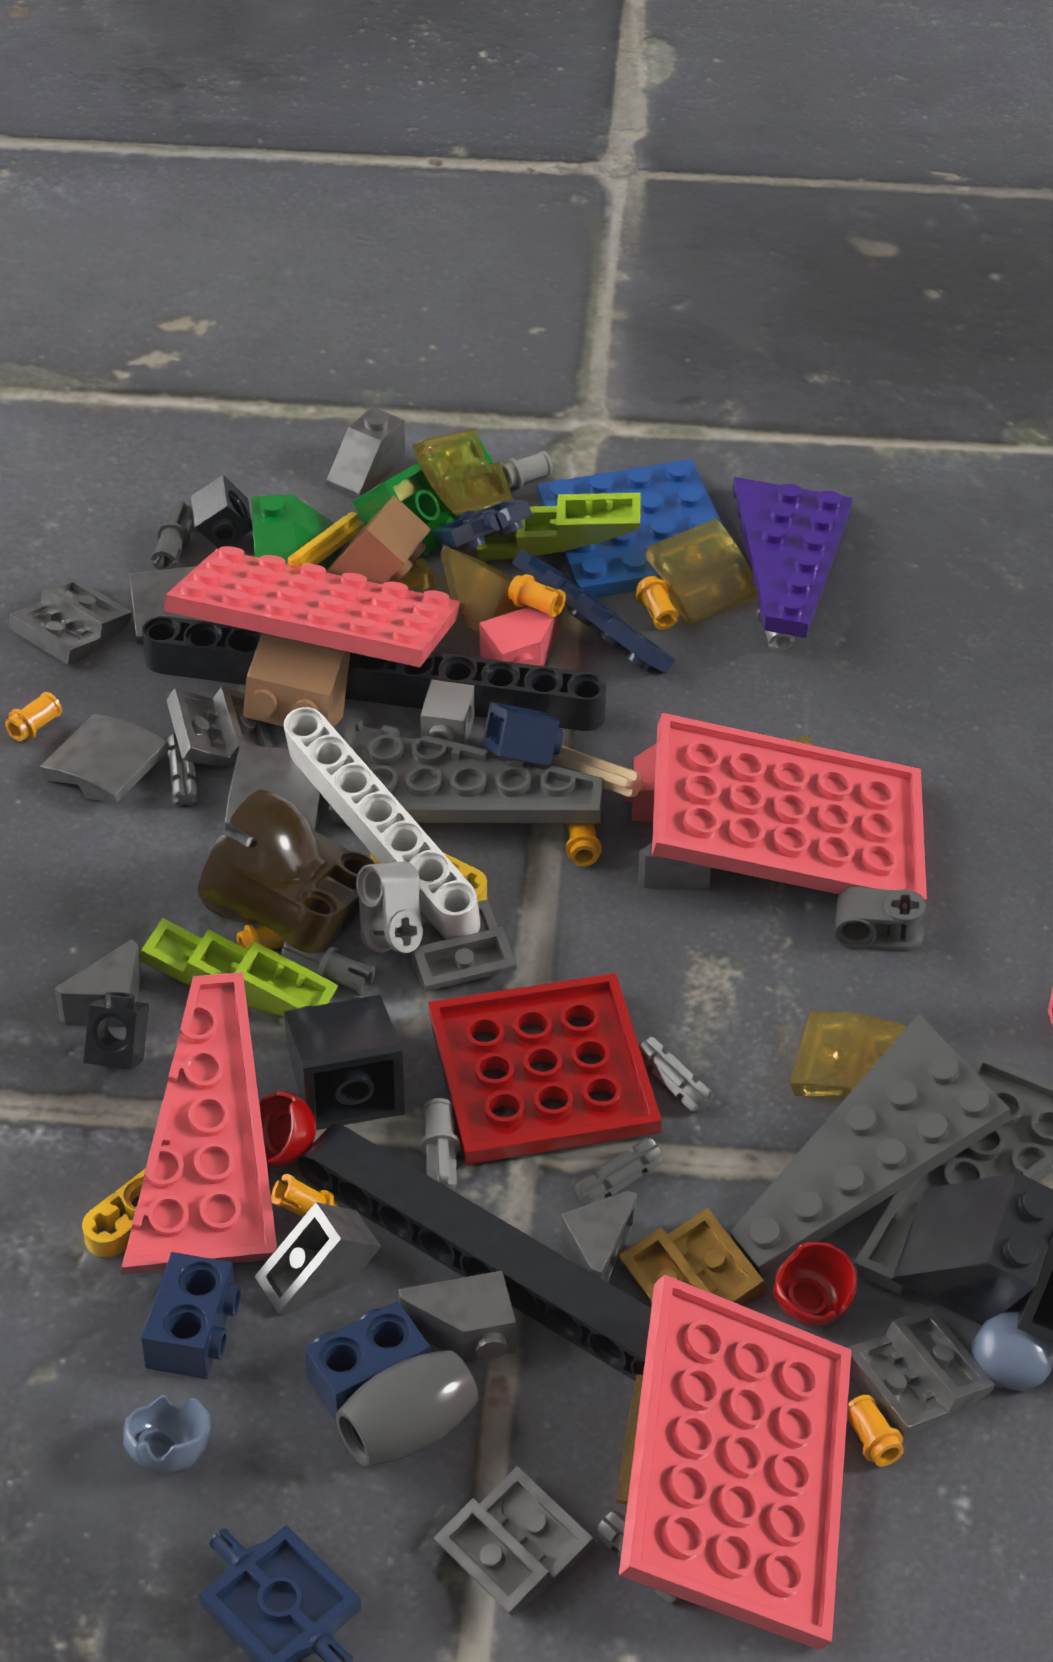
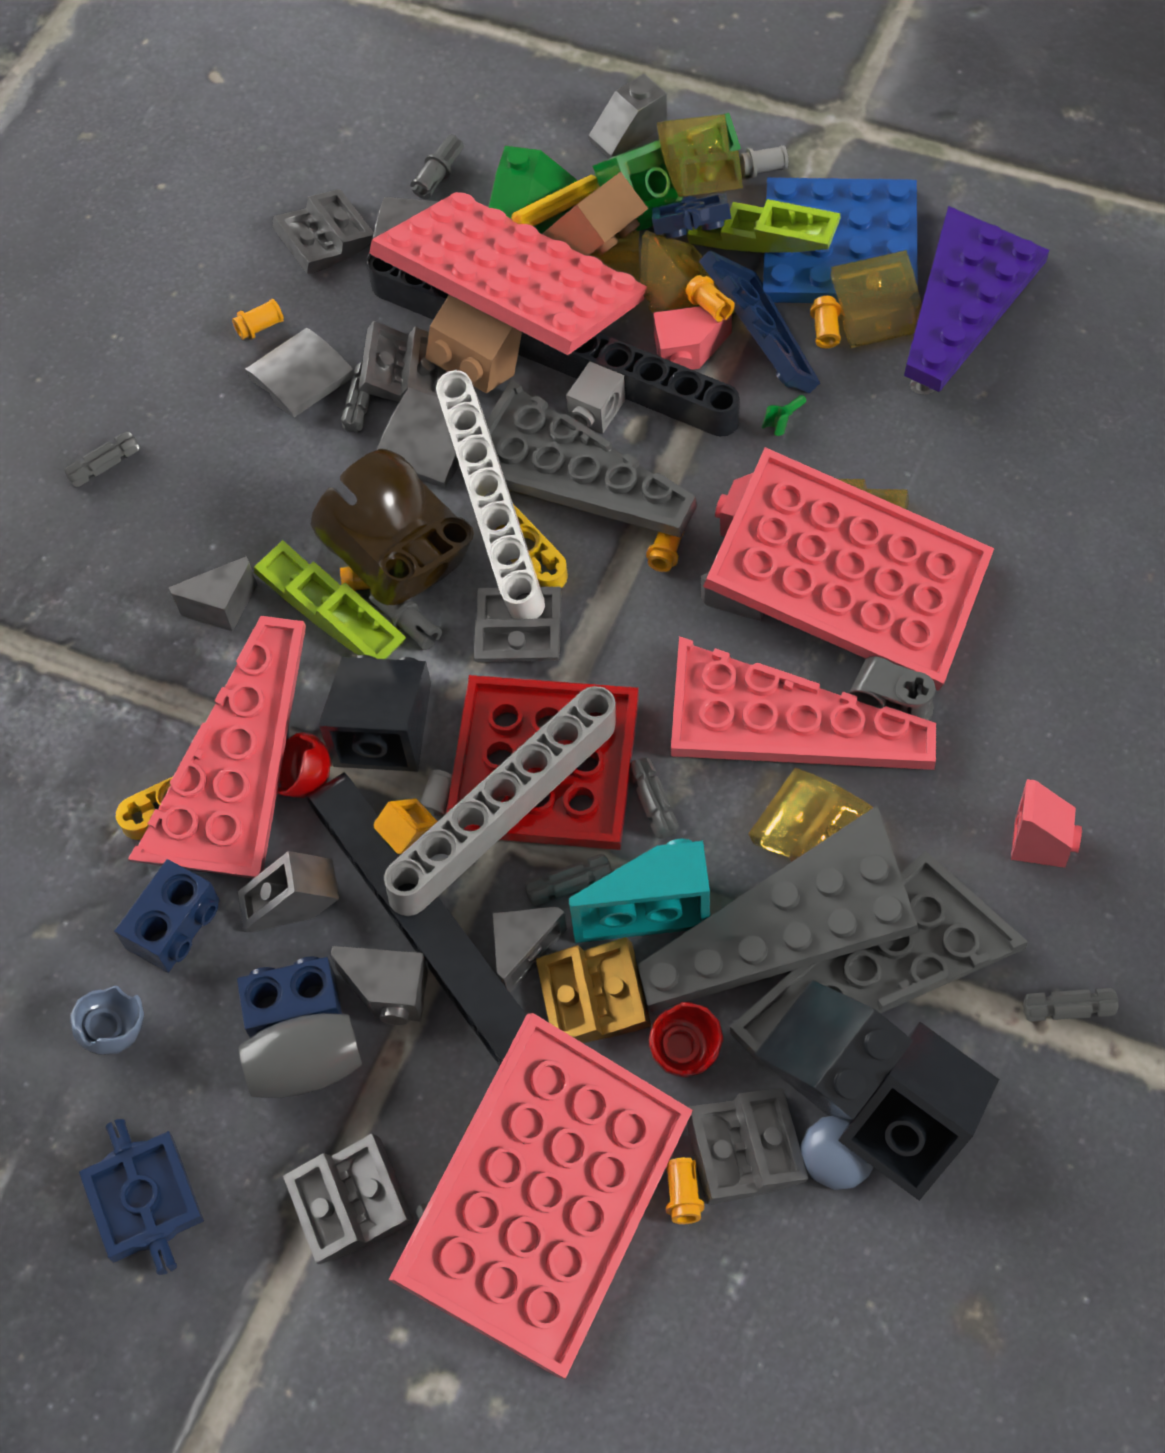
camera: 25 degrees right, 15 degrees up
black brick [83,992,149,1070] -> none
black brick [191,475,253,549] -> none
light orange pin [271,1174,339,1218] -> none
light grey piece [356,861,423,953] -> none
dark blue brick [482,702,563,766] -> none
tan axle [552,746,646,798] -> none
none -> light orange slope [373,798,438,854]
none -> light grey beam [384,686,616,916]
none -> teal slope [569,838,710,943]
none -> coral wing [671,636,936,770]
none -> green hand [762,395,807,436]

